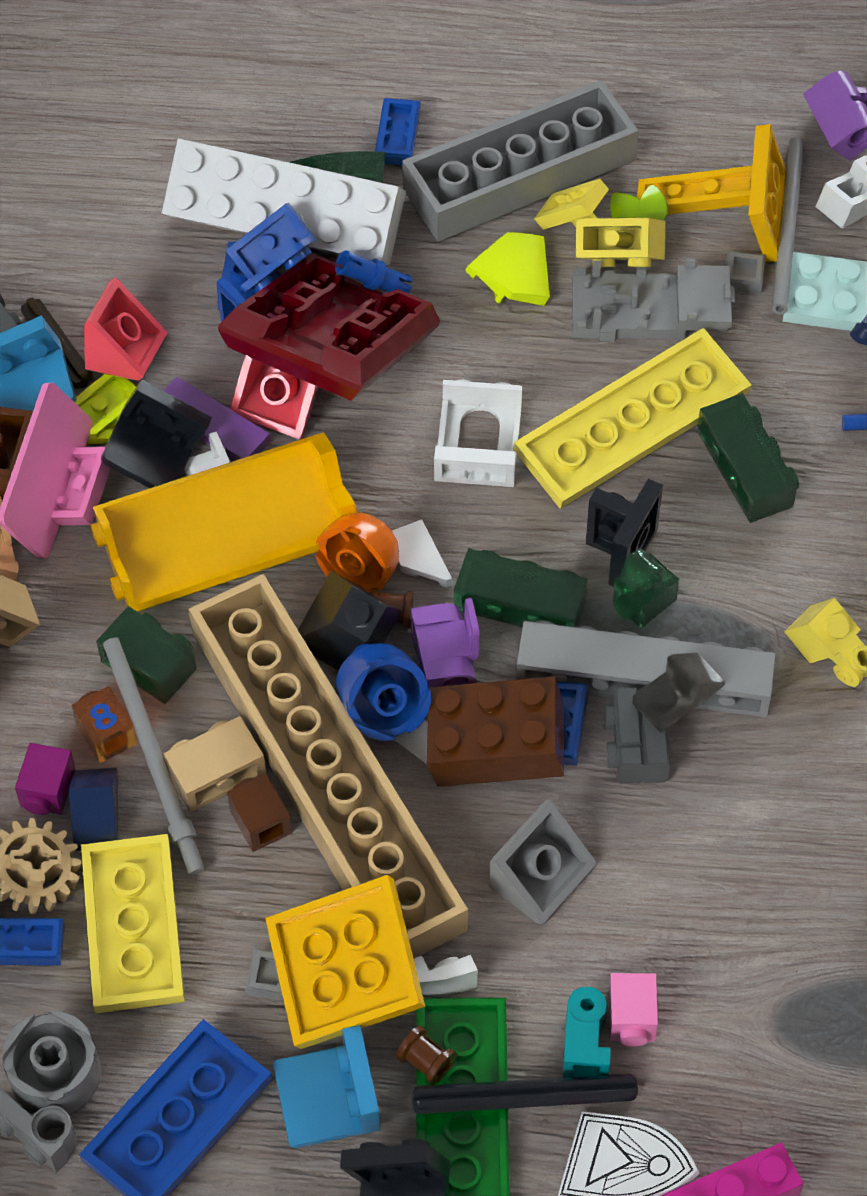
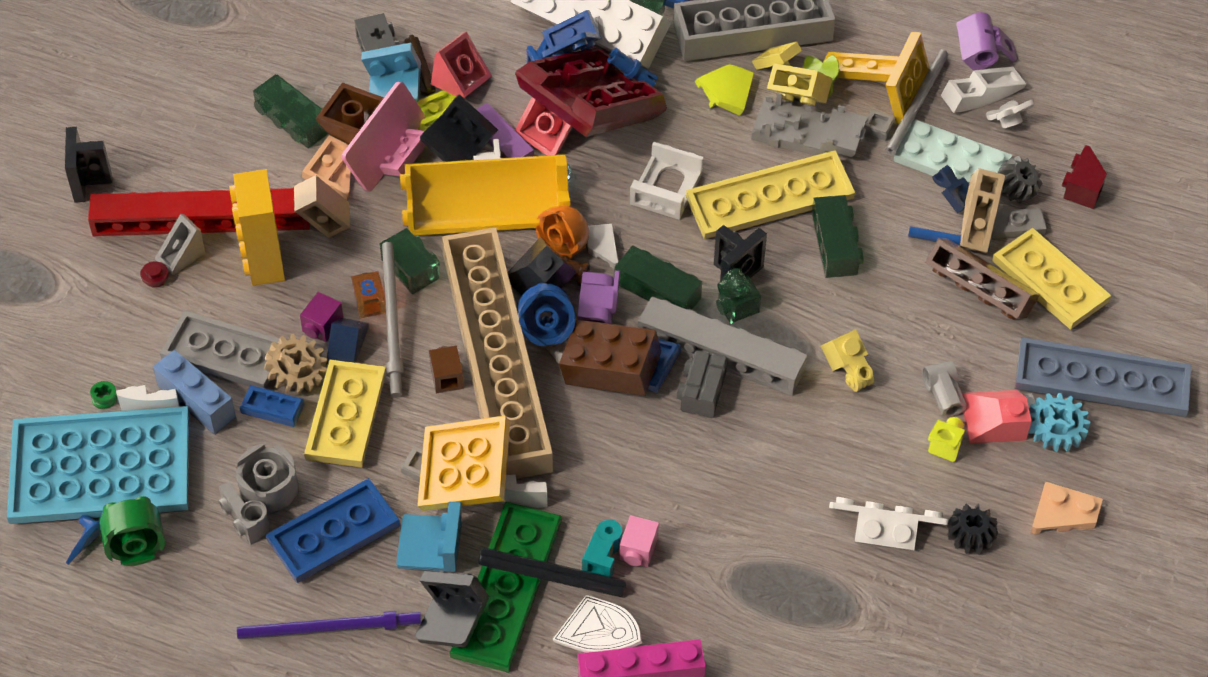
camera: 15 degrees right, 5 degrees down
tan brick [163,716,266,813] -> none
reddish brown bush [396,1025,457,1085] -> none
light grey slope [489,799,597,925] -> none
clear smoke slope [632,653,725,733] -> none

